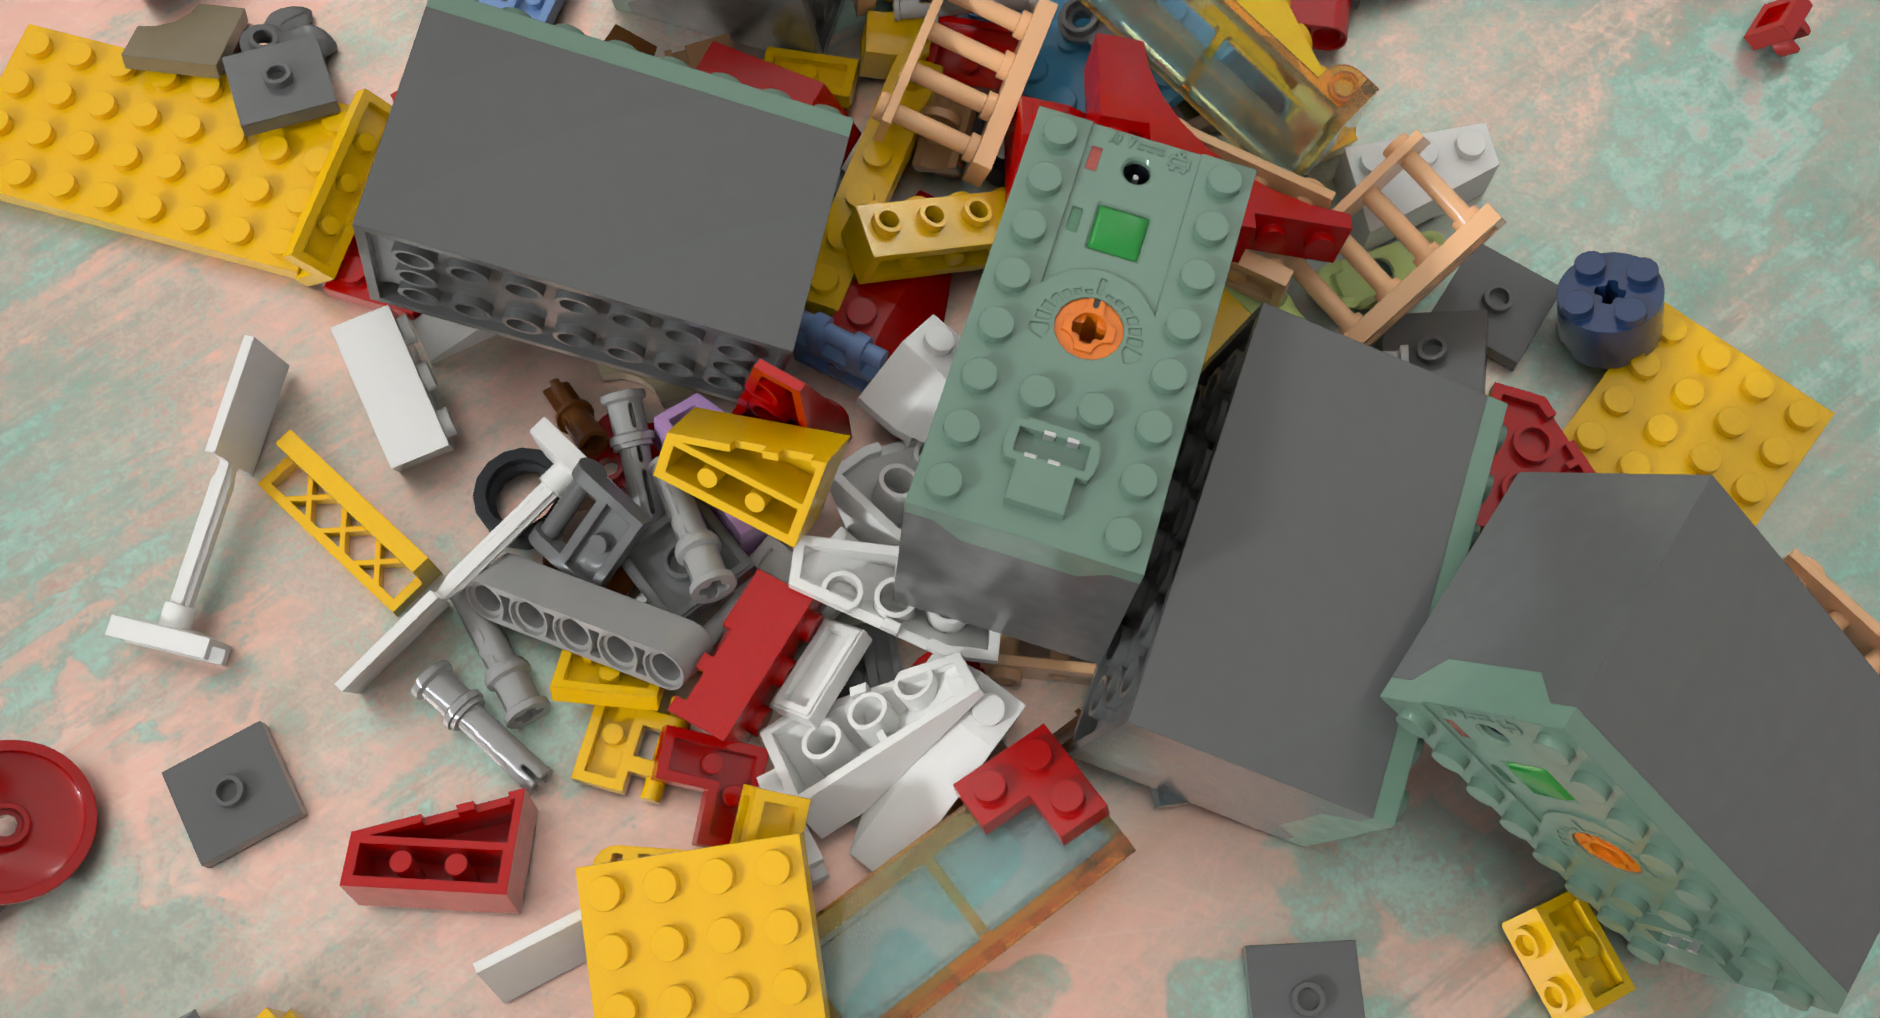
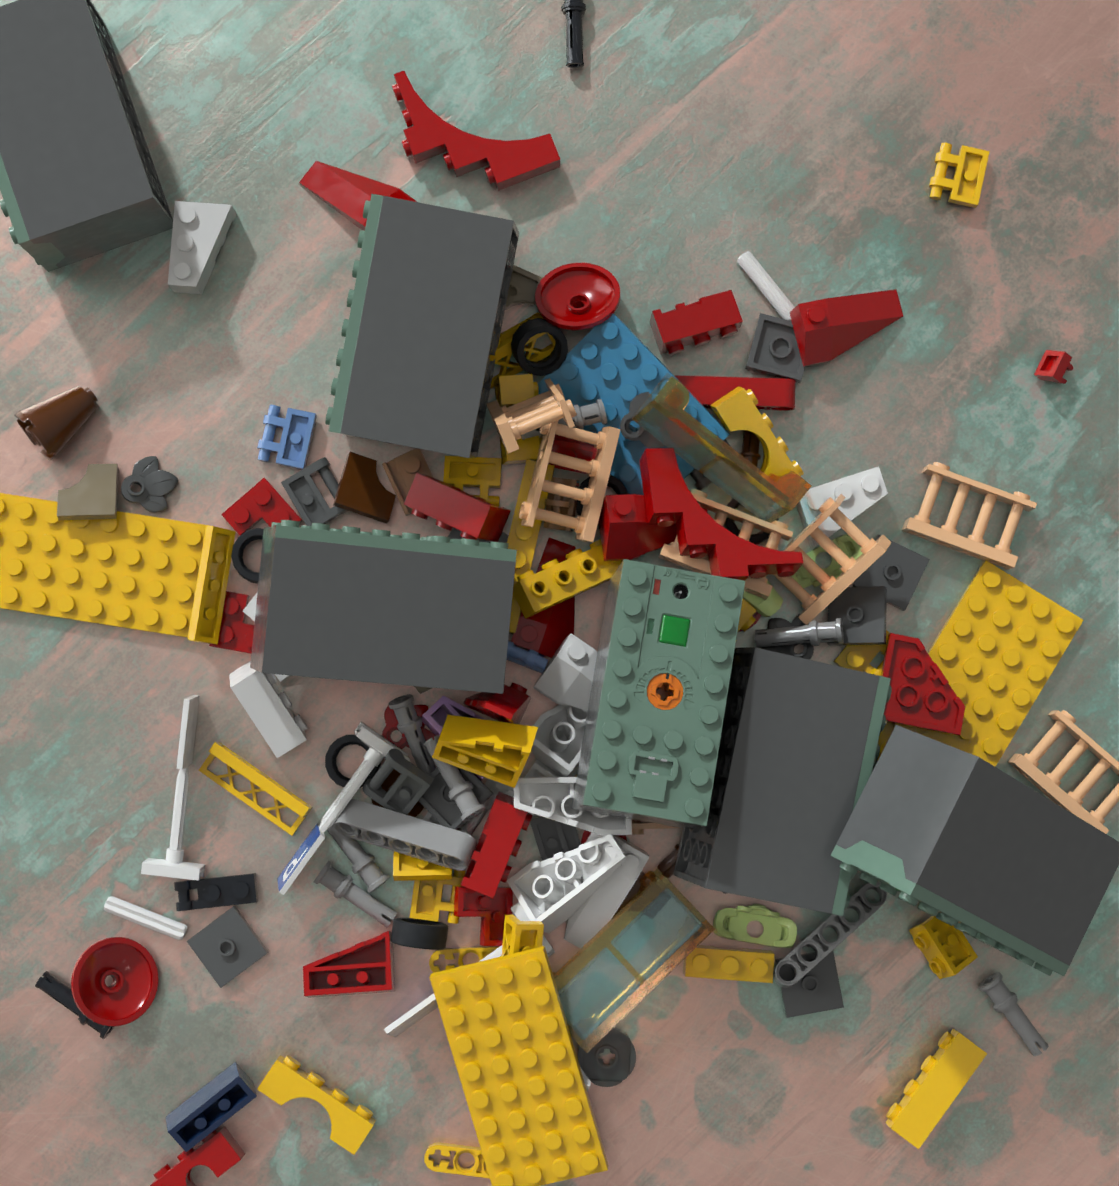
camera: 10 degrees left, 15 degrees up
dark grey plate [222,33,341,137] -> none
reddish brown axle [543,378,609,457] -> none
white tile [770,617,872,729] -> none
red plate [953,723,1110,846] -> none
dark blue brick [1557,251,1665,369] -> none
none -> white axle [104,896,187,940]
none -> black plate [174,873,258,911]
none -> black tyre [391,918,448,950]
none -> yellow arch [683,944,775,983]
none -> yellowish green piece [713,904,797,948]
none -> light grey beam [773,882,887,988]
none -> light nougat fence [901,462,1037,570]

